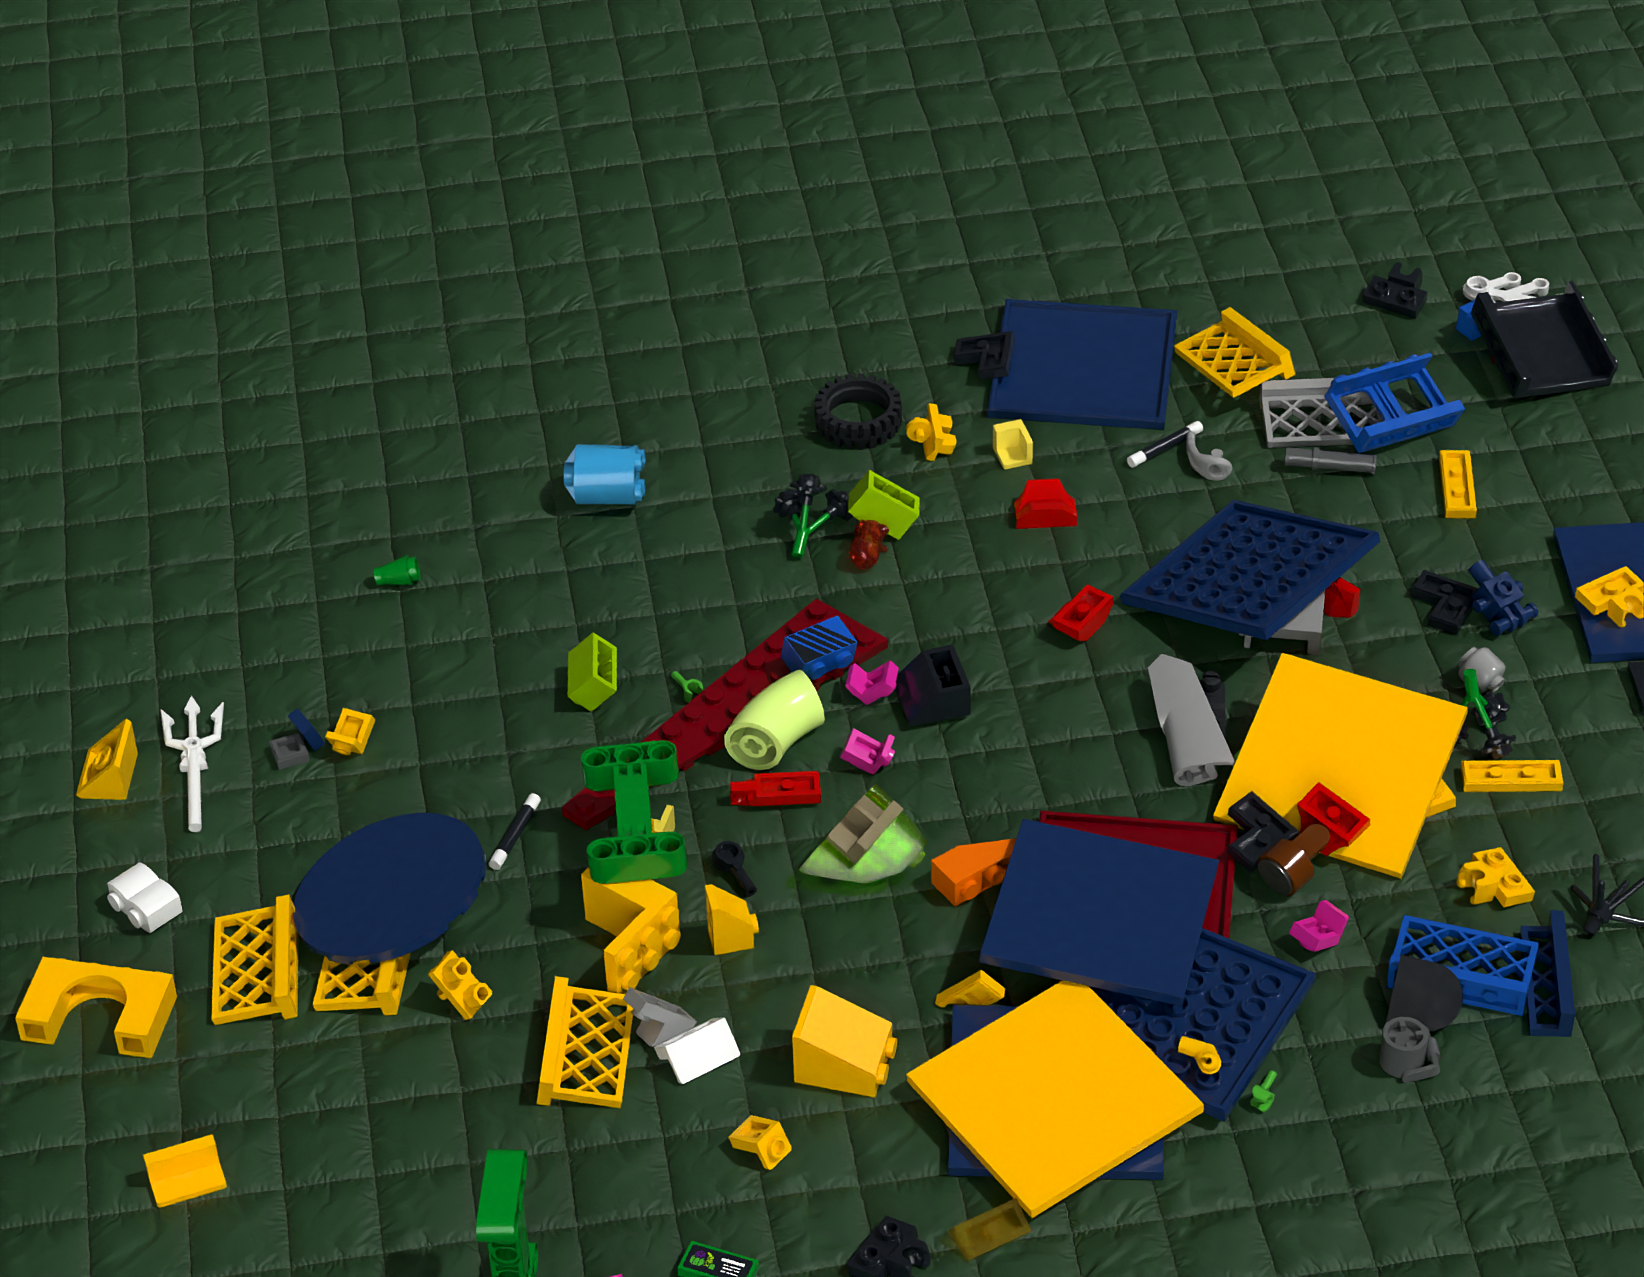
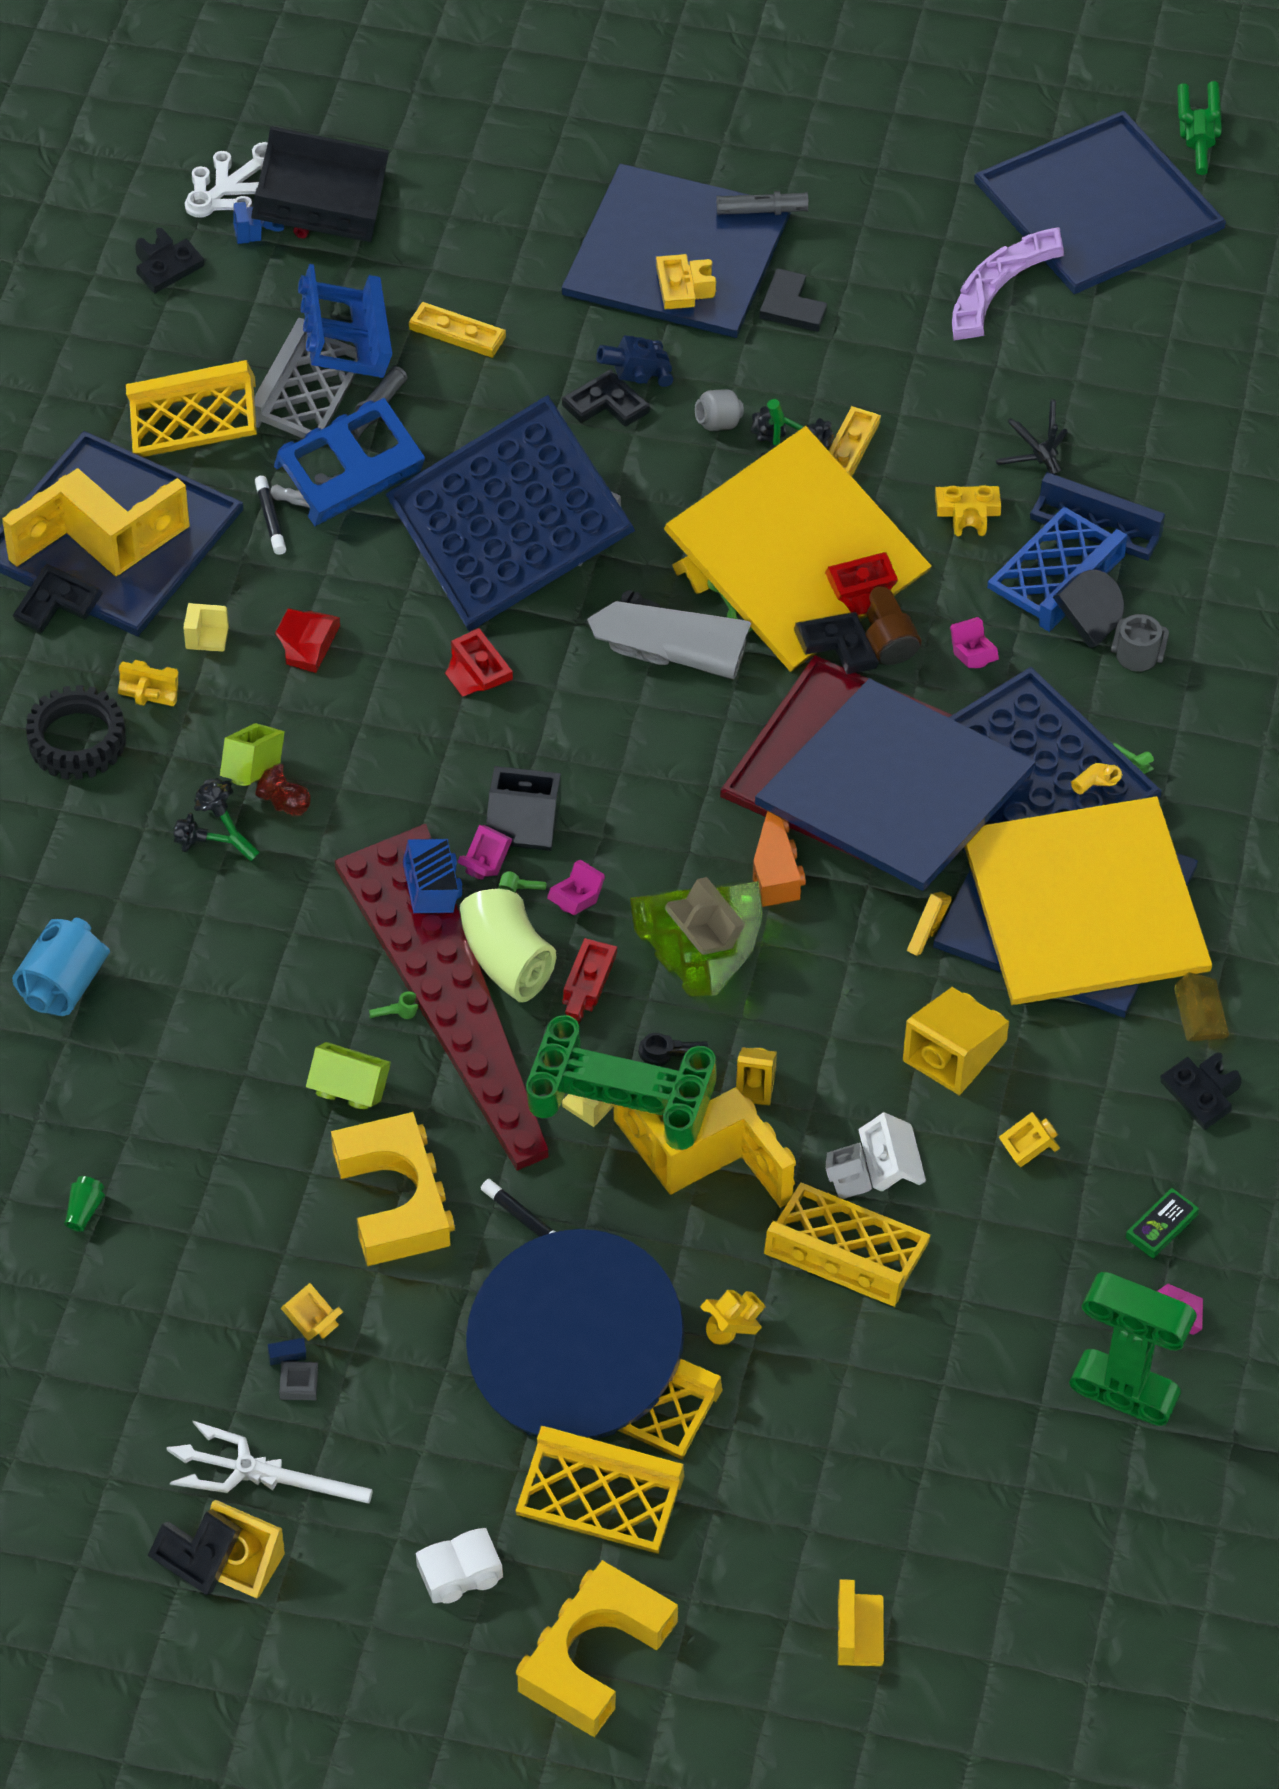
camera: 70 degrees left, 10 degrees up
none -> yellow bracket [2,468,190,577]
none -> black tile [148,1509,242,1595]
none -> blue window [274,398,425,526]
none -> yellow arch [331,1112,455,1266]
none -> bright green hand [498,871,546,893]

